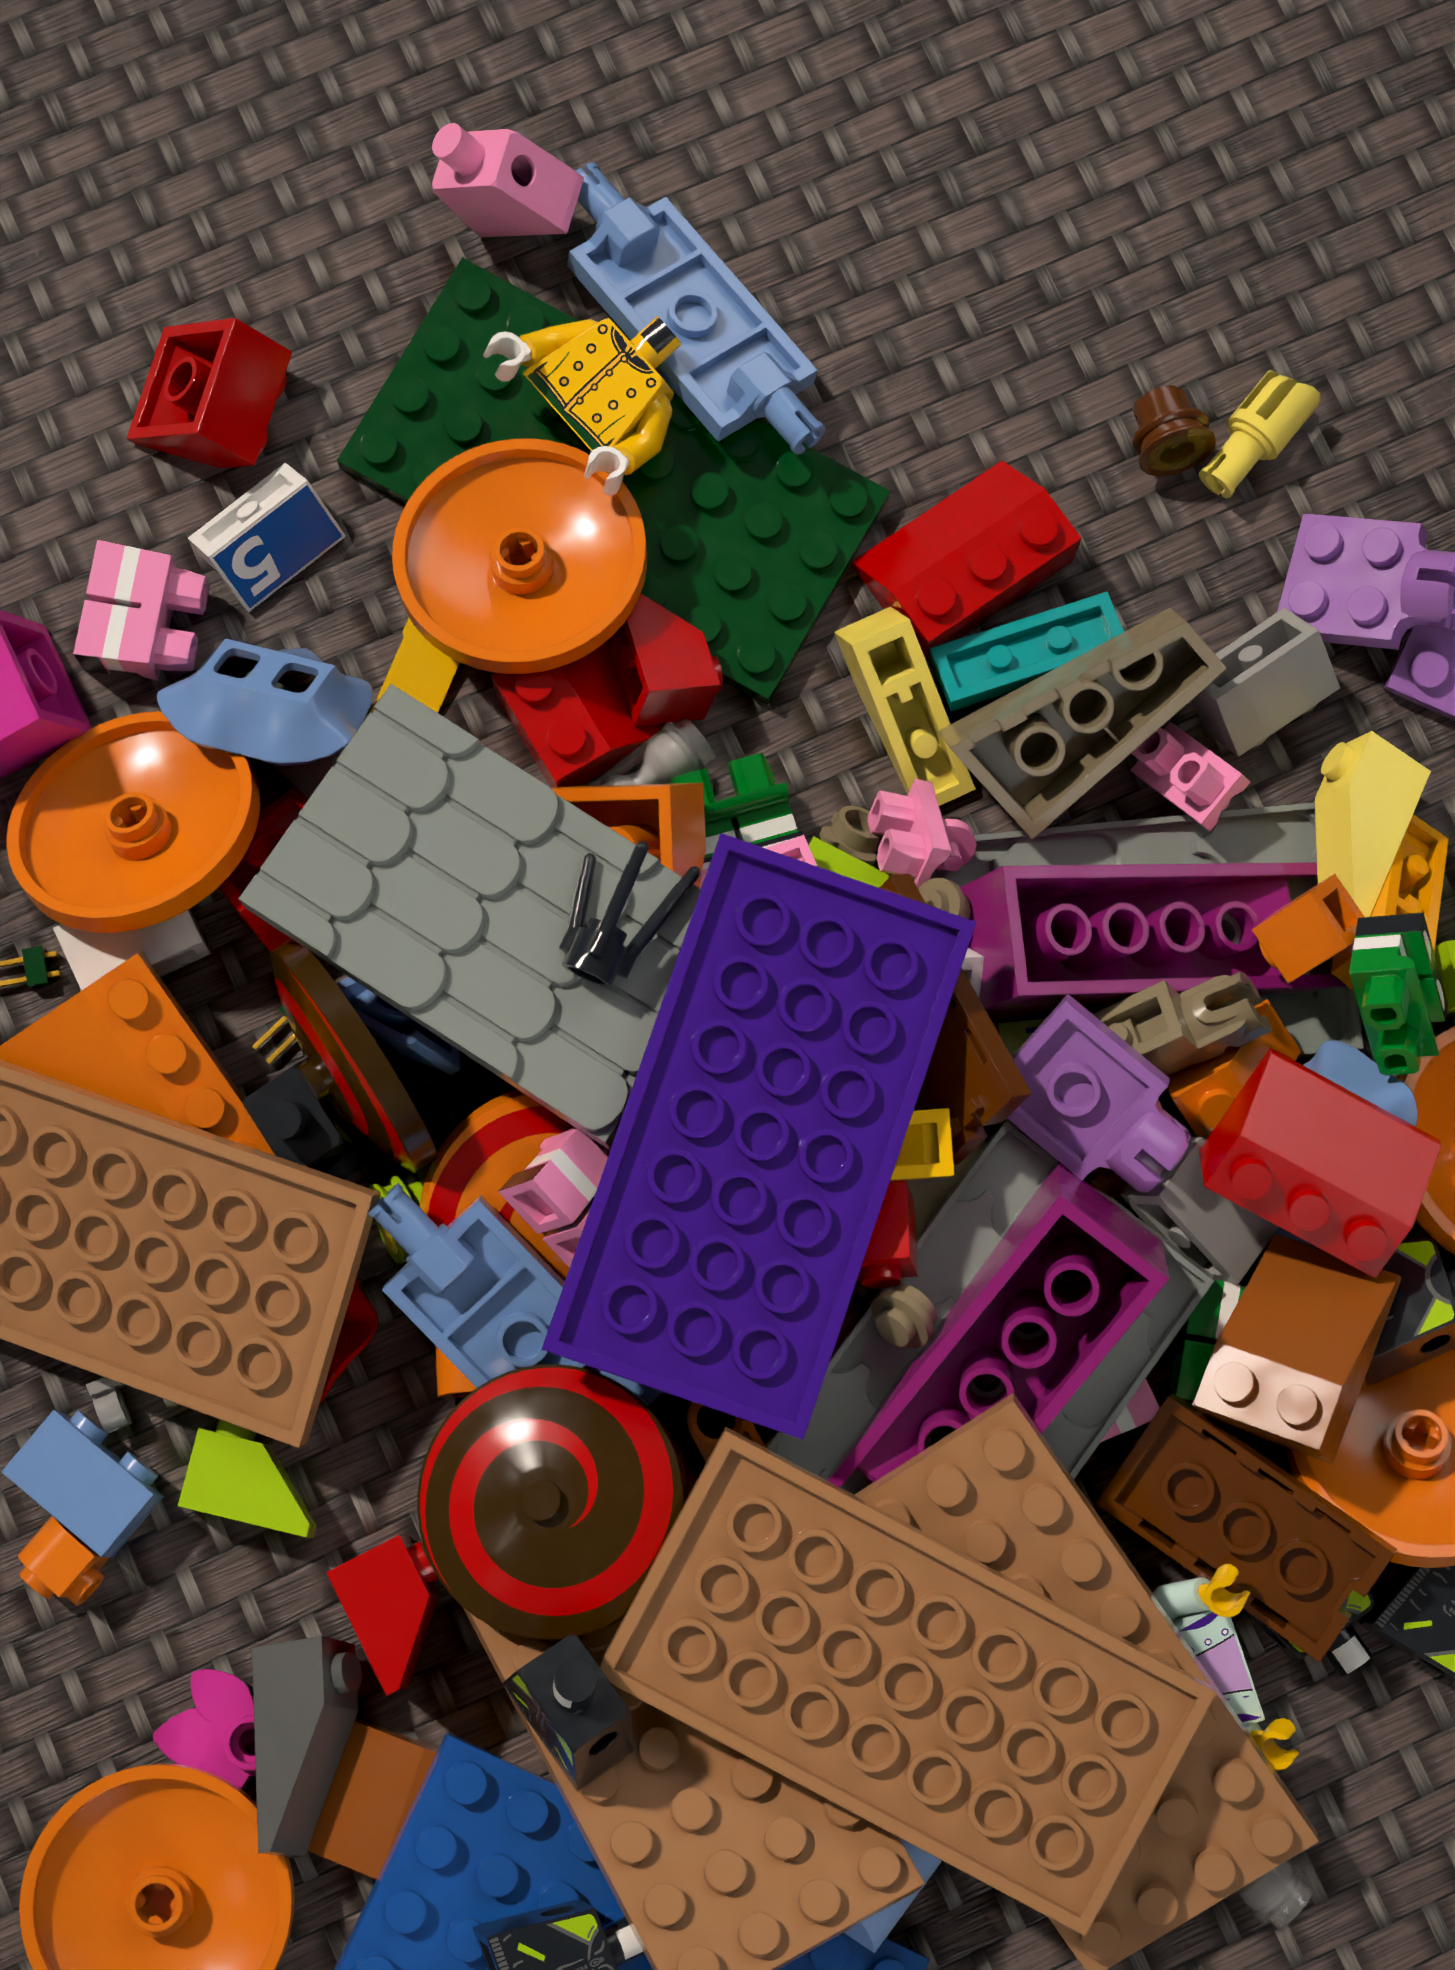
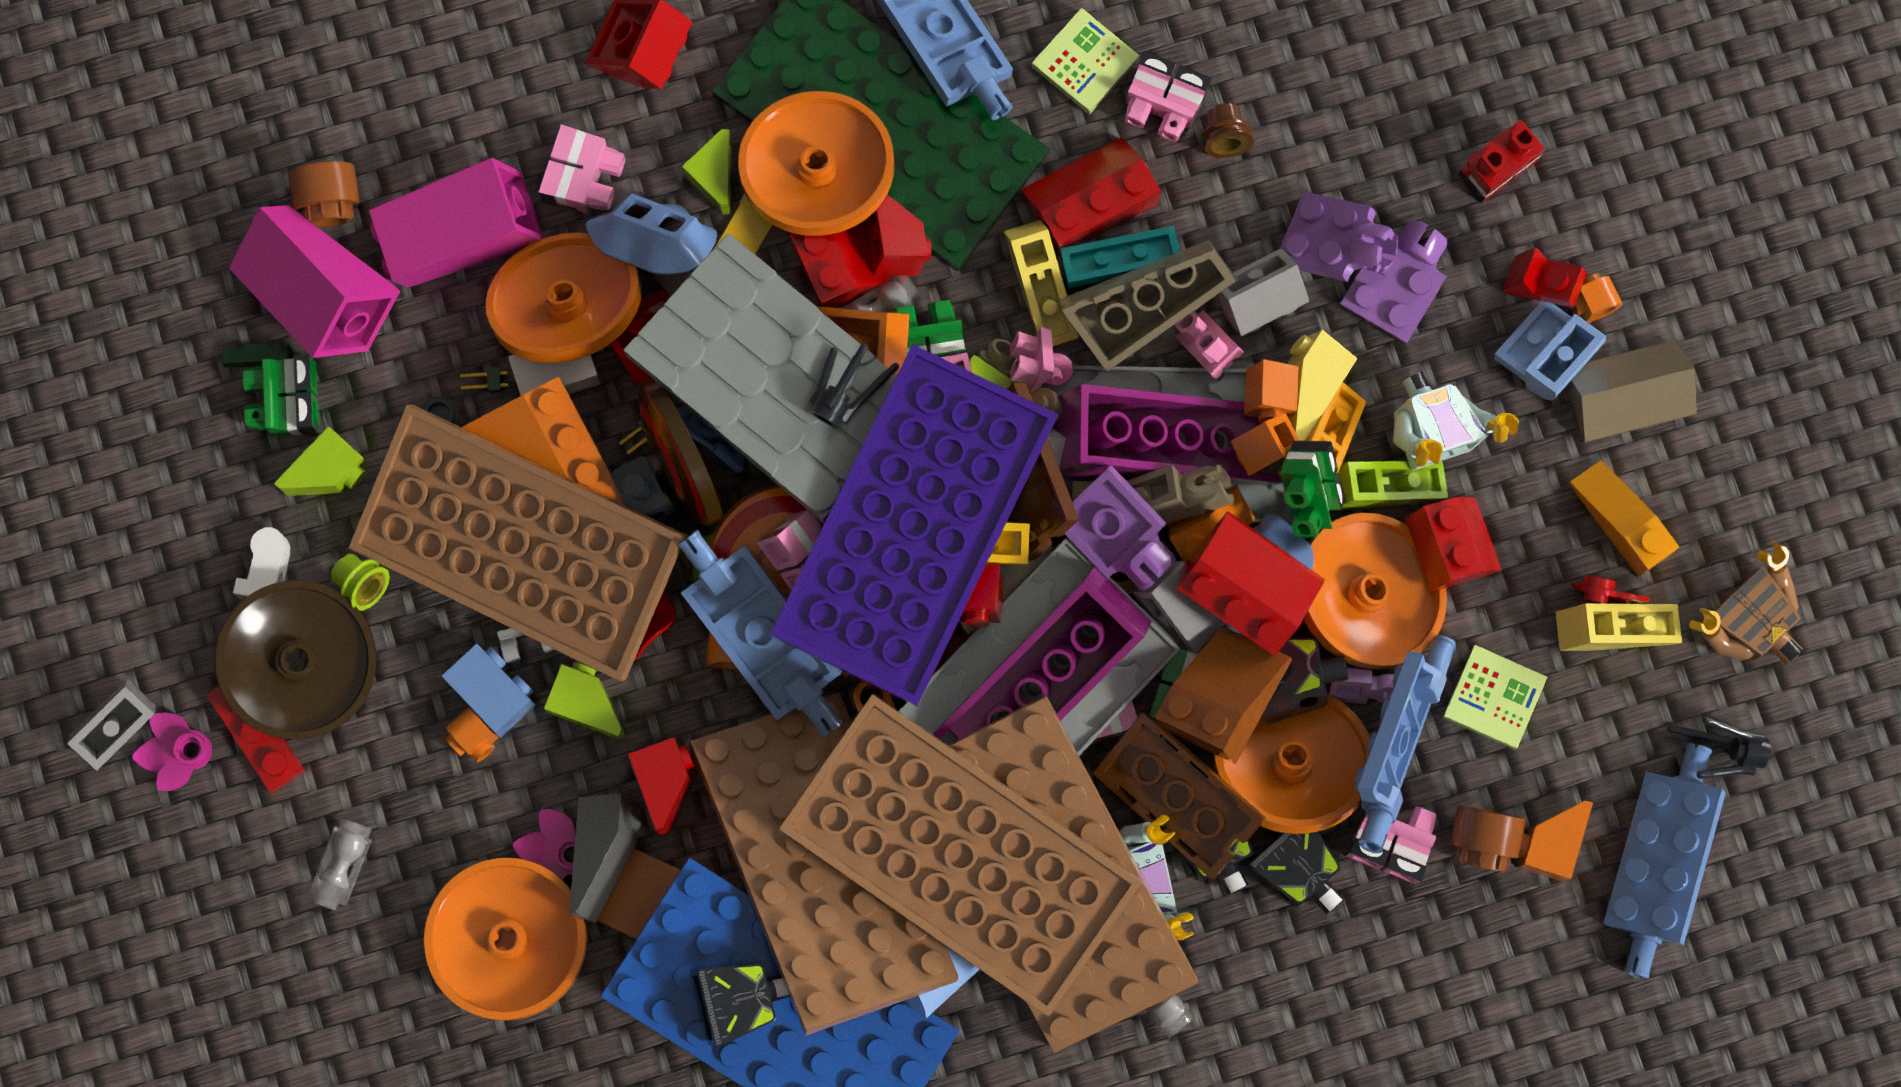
camera: 10 degrees right, 0 degrees up
panel [188,463,346,612] -> none
dark brown dish [417,1364,688,1639] -> none
yellow torso [483,316,682,496] -> none
black torso [503,1633,634,1792] -> none
dark tan plate [871,1284,937,1349] -> none
light yellow arm [1199,370,1320,498] -> none
none -> lime slope [682,129,732,215]
none -> yellowish green tile [1032,8,1140,115]
none -> bright pink hips [1125,50,1212,142]
none -> orange brick [1244,359,1299,423]

